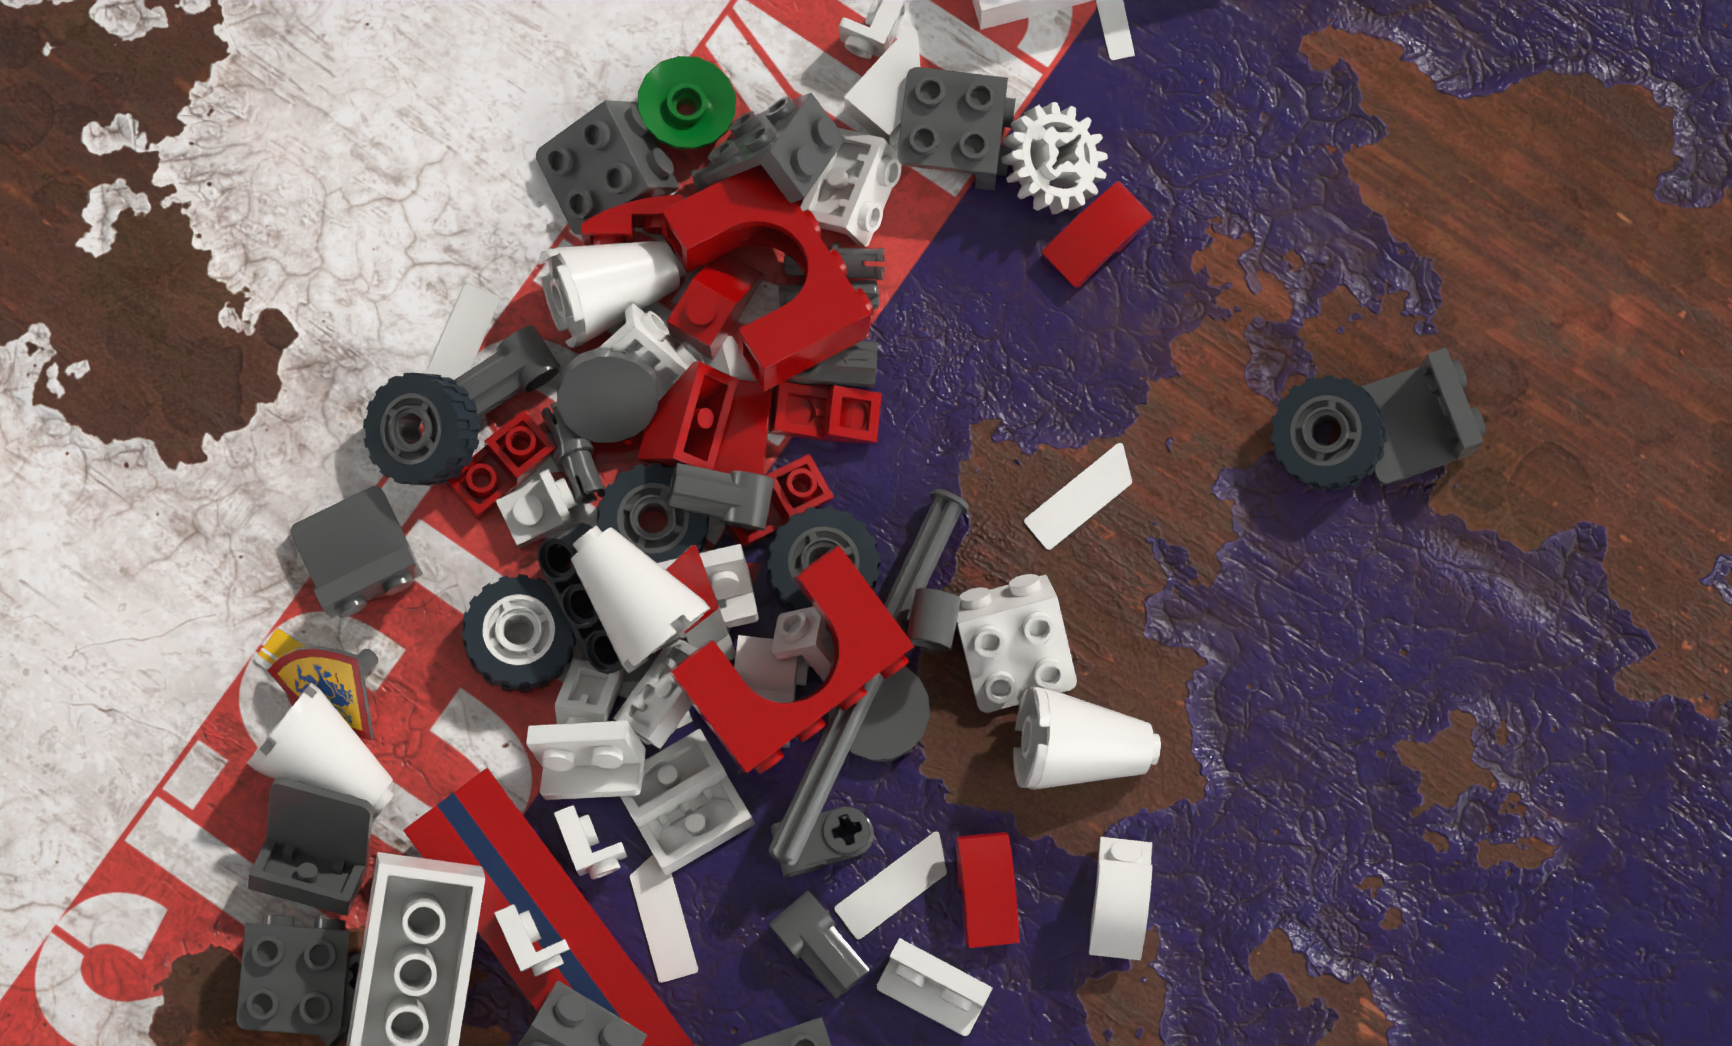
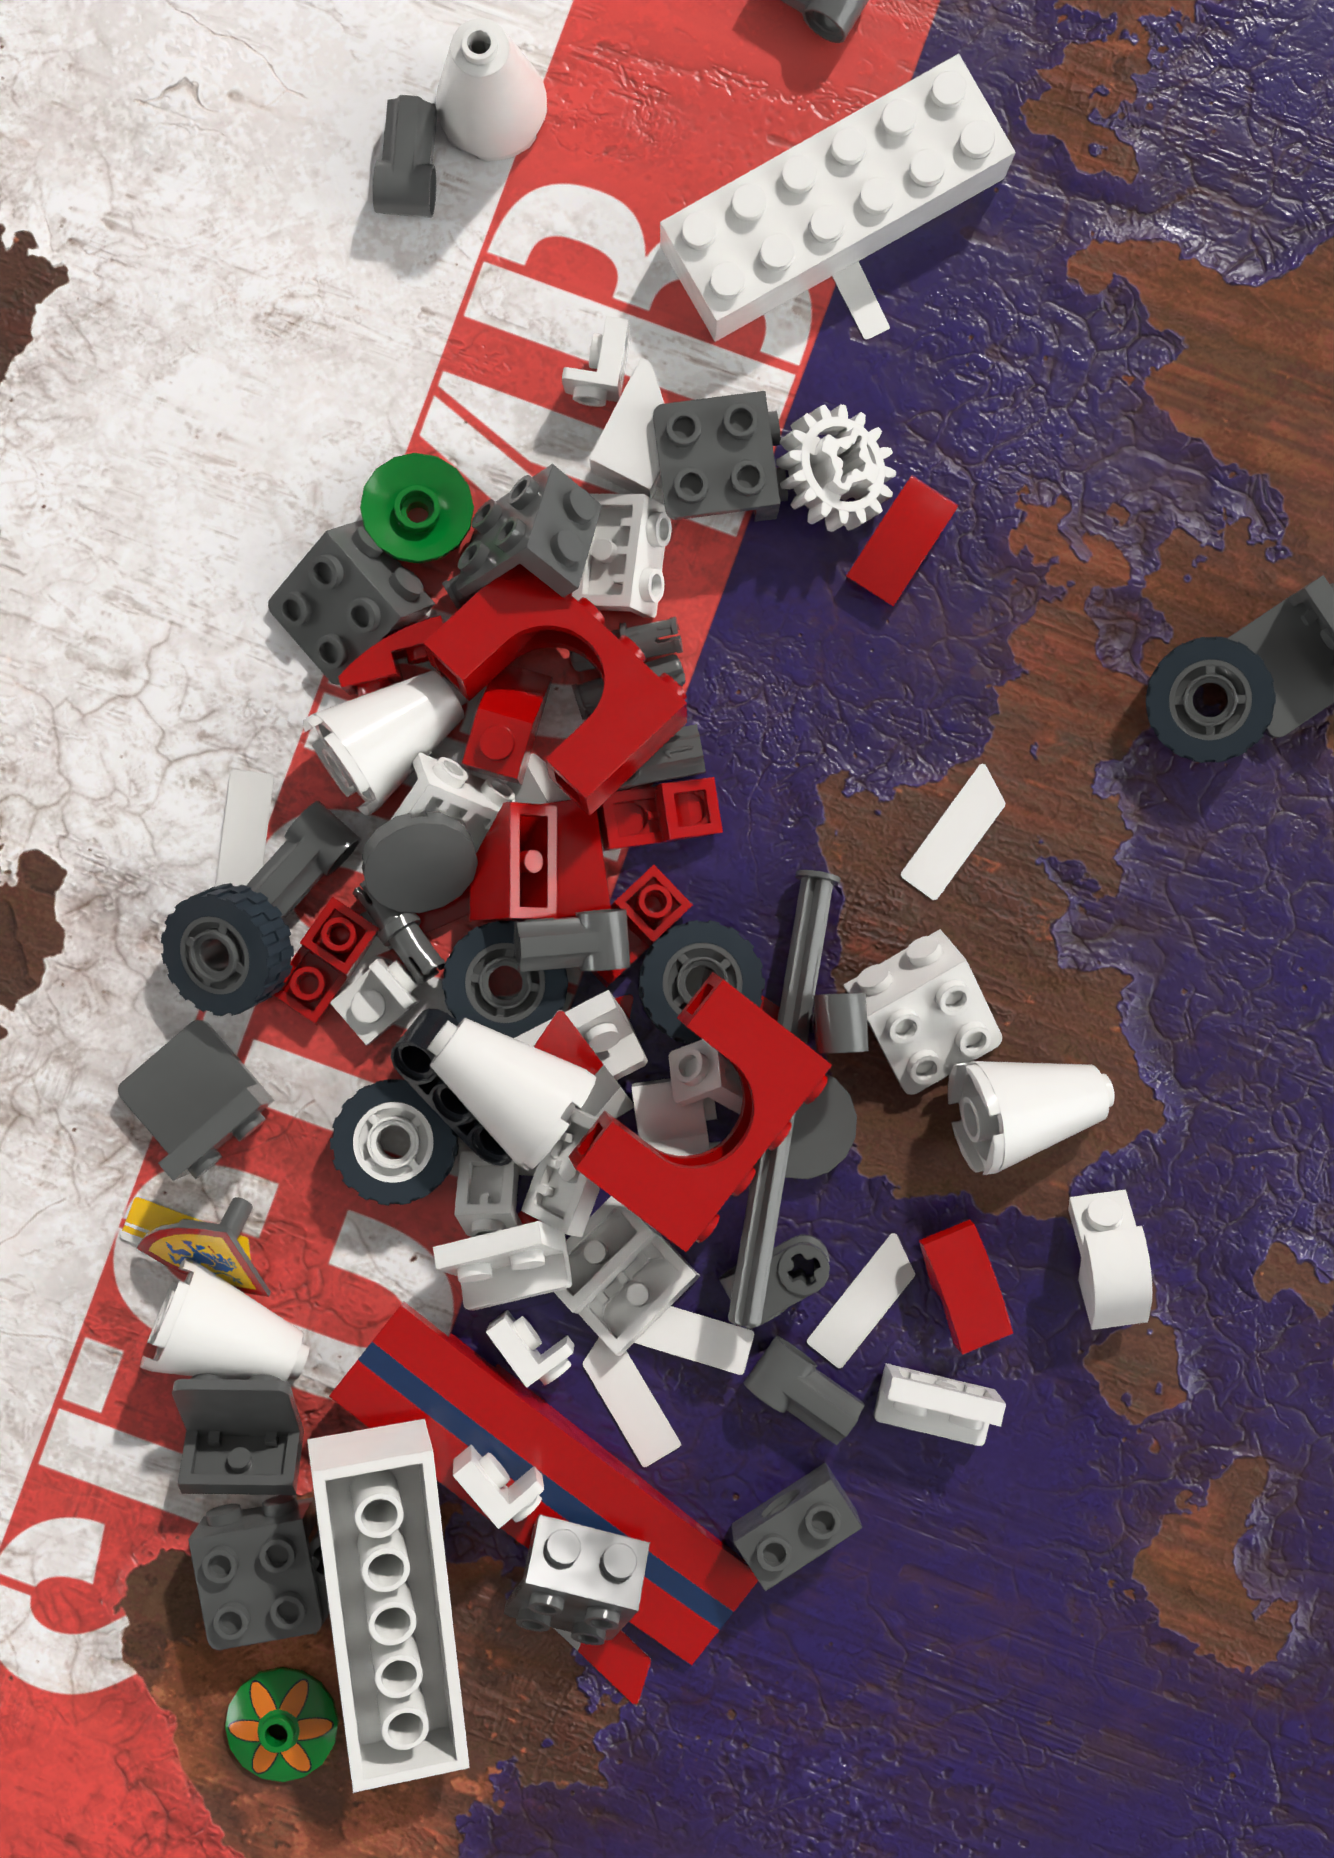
camera: 15 degrees left, 10 degrees up
none -> white sticker [634,1306,754,1375]

